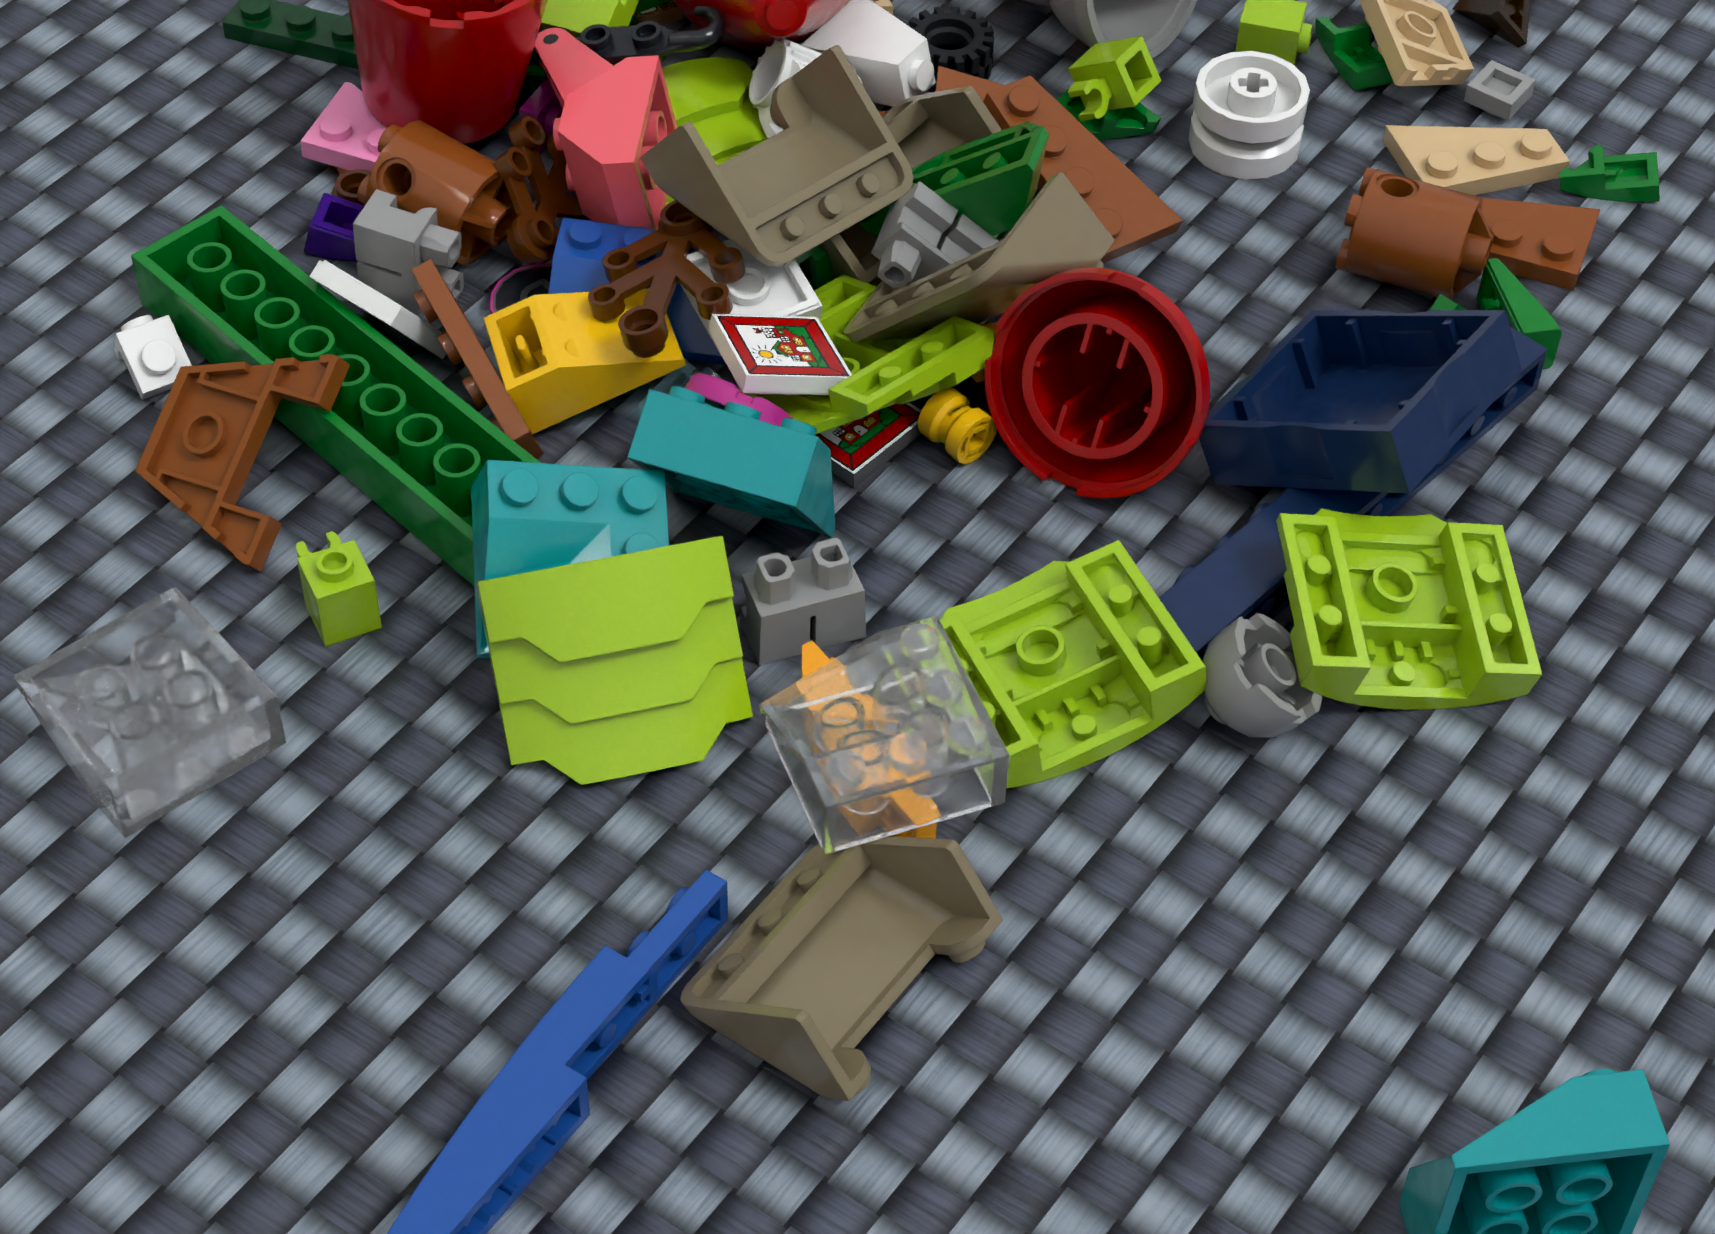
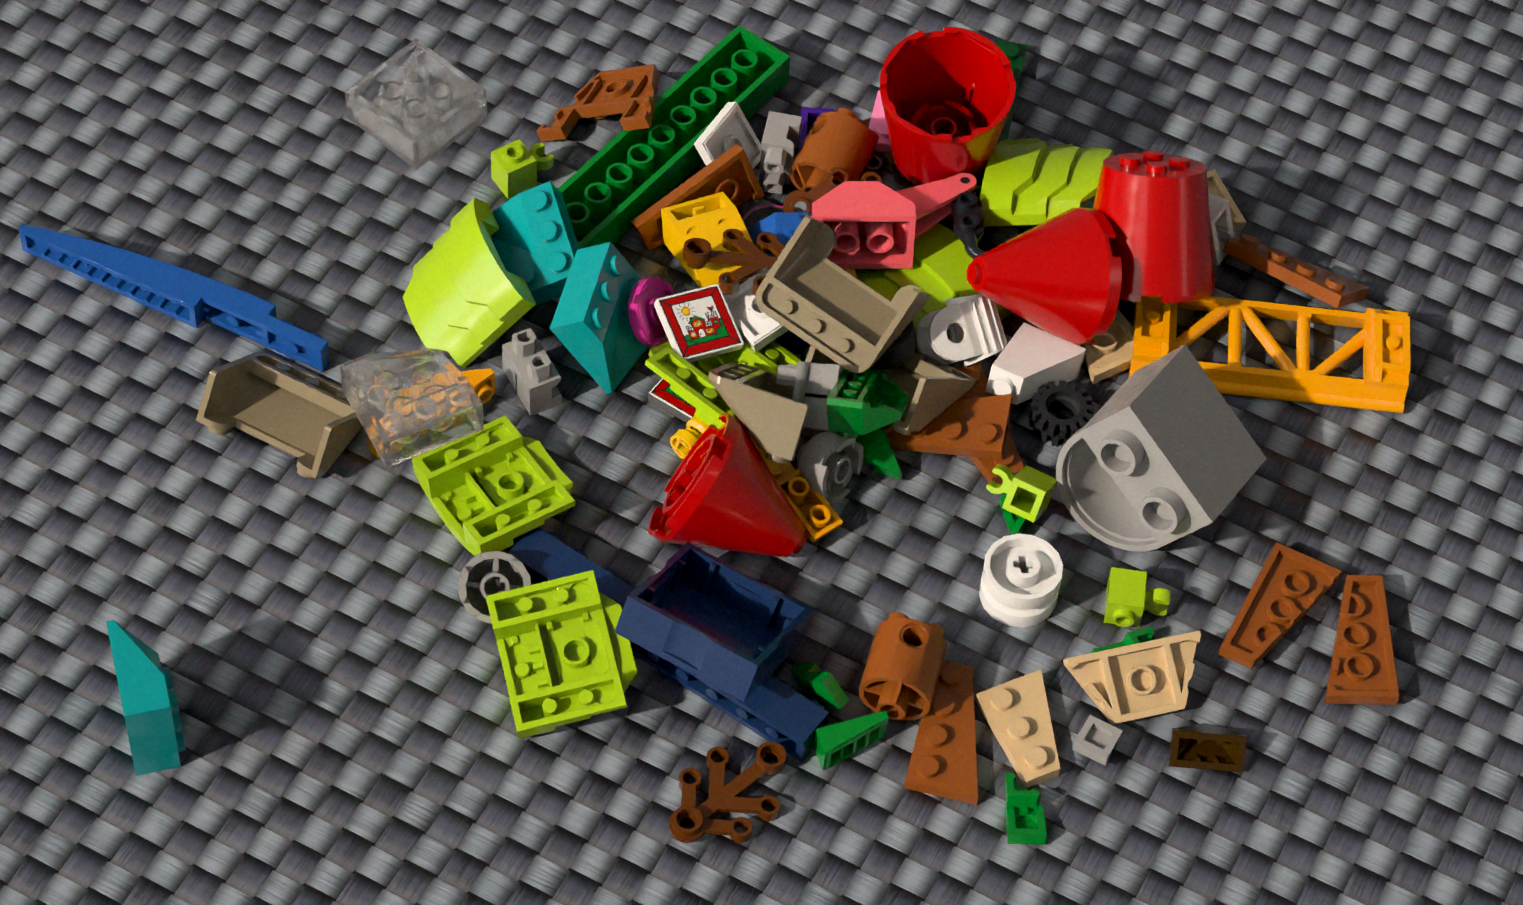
camera: 80 degrees right, 5 degrees up
white bracket [114,315,192,400] -> none
dark orange wing [983,75,1183,263] -> none
none -> reddish brown plant [668,742,786,843]

